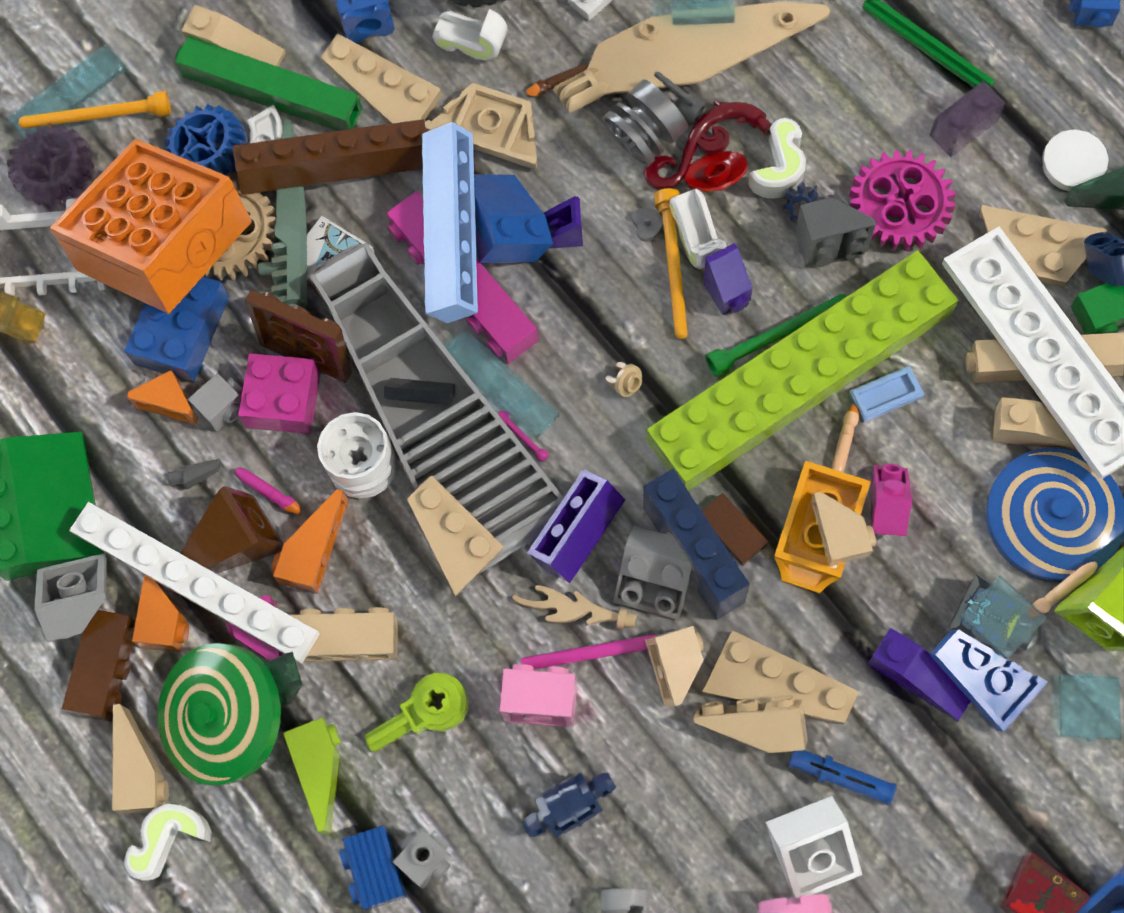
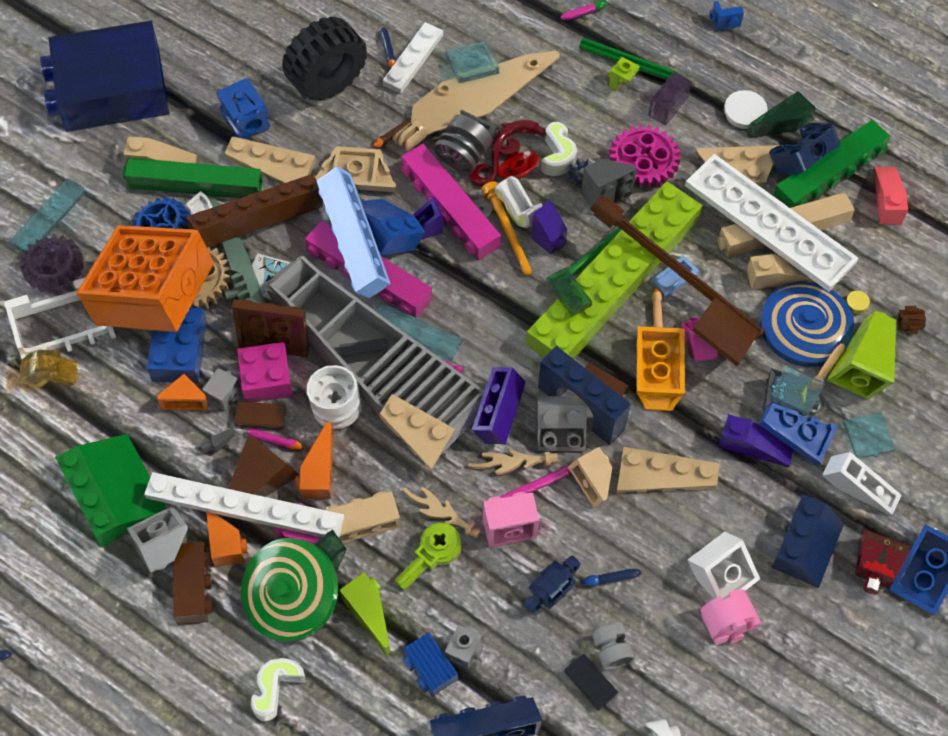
camera: 25 degrees left, 10 degrees down
light orange piece [18,90,171,129] -> none
tan slope [112,704,169,814] -> none
white animal [432,9,508,60] -> none
tan plate [605,362,642,397] -> none
tan slope [693,695,808,753] -> none
blue pin [788,750,897,805] -> none
tan slope [811,492,876,566] -> none
none -> reddish brown tile [234,401,286,430]
none -> dark pink brick [401,144,501,261]
none -> tan piece [403,487,481,539]
none -> clear green plate [546,267,592,317]
none -> dark blue piece [581,569,641,586]
none -> reddish brown flag [590,195,764,366]
none -> lime bracket [608,57,639,91]
none -> dark blue slope [772,494,844,588]
none -> white slope [822,452,902,515]

